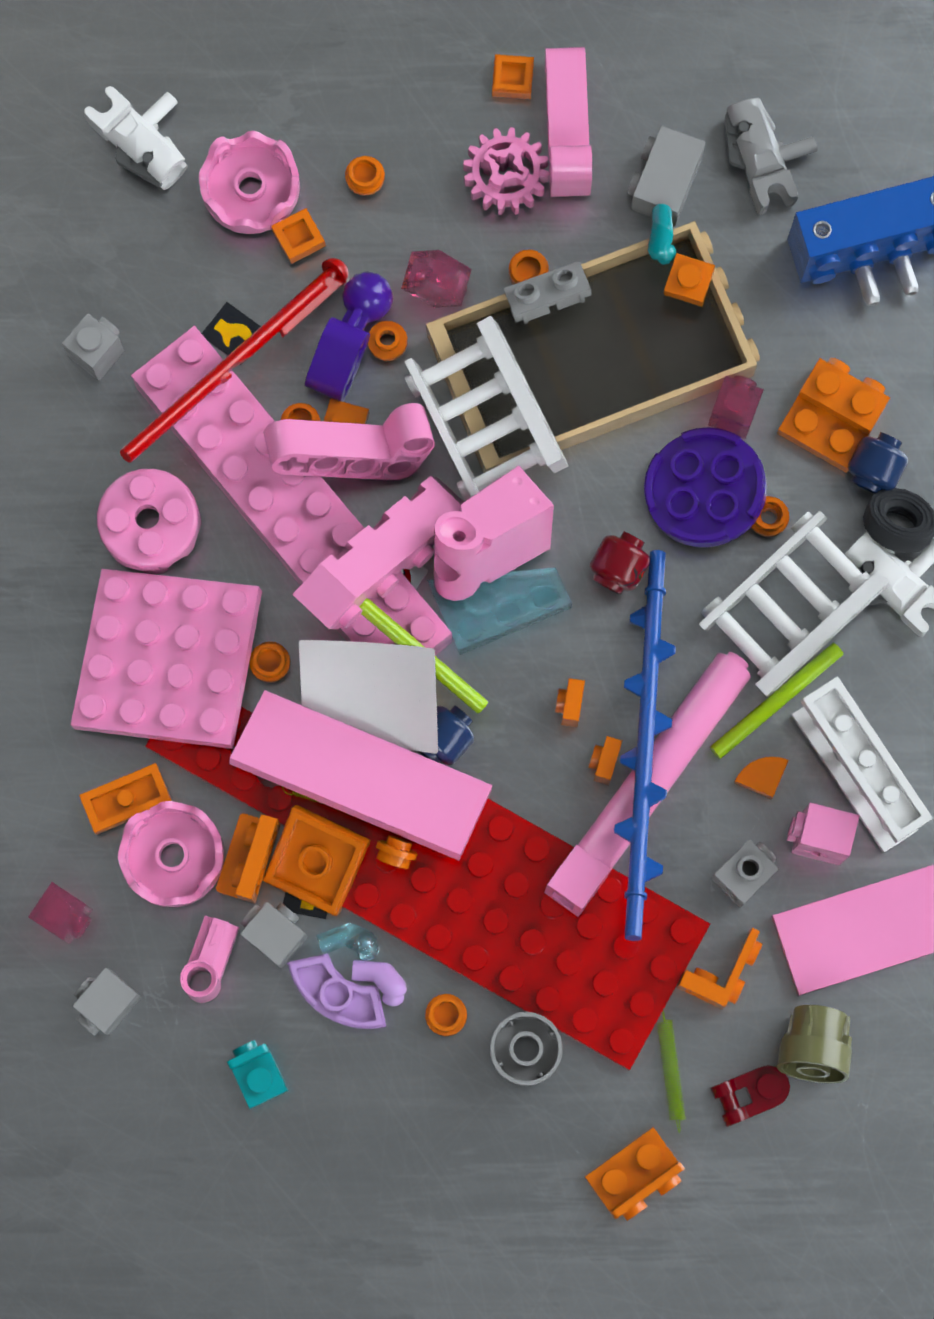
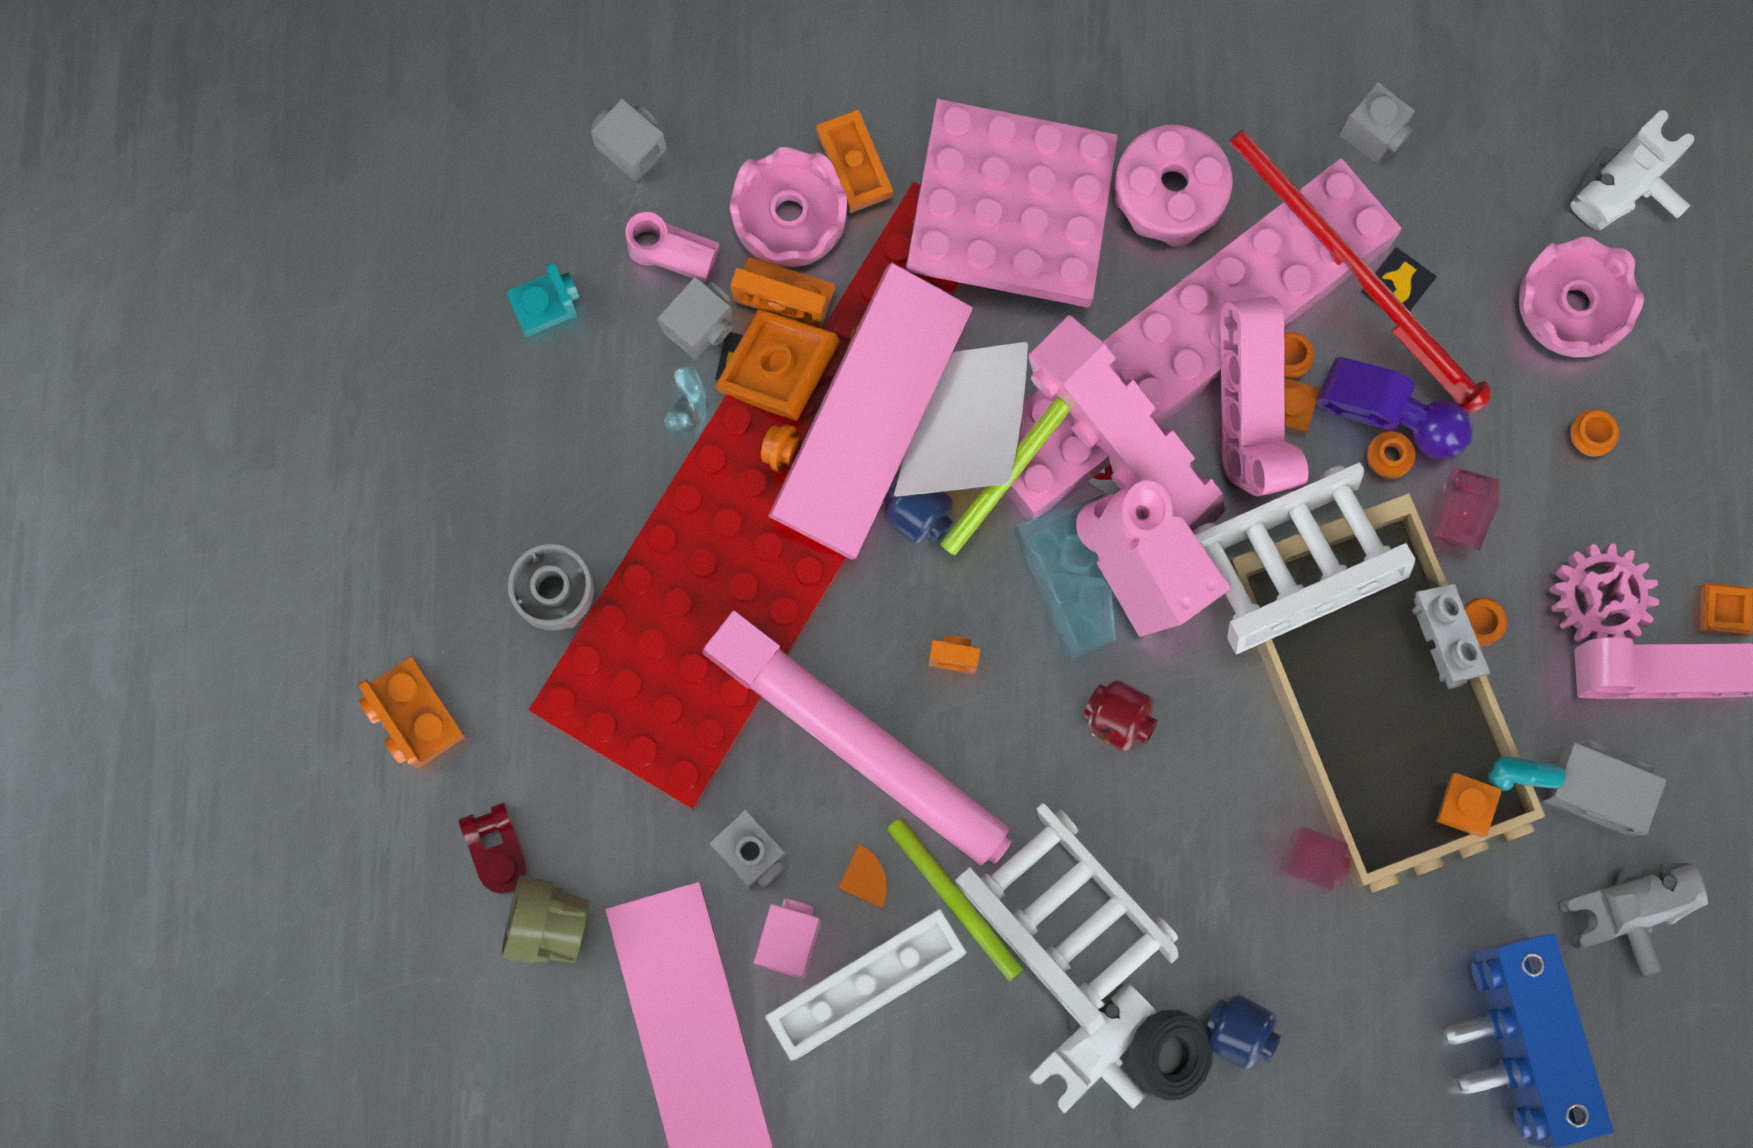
camera: 90 degrees right, 0 degrees up
clear pink brick [28,882,93,944] -> none
orange plate [249,641,291,683] -> none
orange plate [271,208,326,264] -> none
lavender tile [287,953,386,1029] -> none
lavender arm [352,960,407,1006] -> none
orange plate [425,994,467,1036] -> none
orange plate [588,736,623,786] -> none
blue plant [614,550,676,941] -> none
dark purple tile [644,427,767,547] -> none
lime piece [657,1009,686,1133] -> none
orange bracket [677,927,763,1010] -> none
orange plate [751,496,789,537] -> none
orange plate [777,357,891,473] -> none

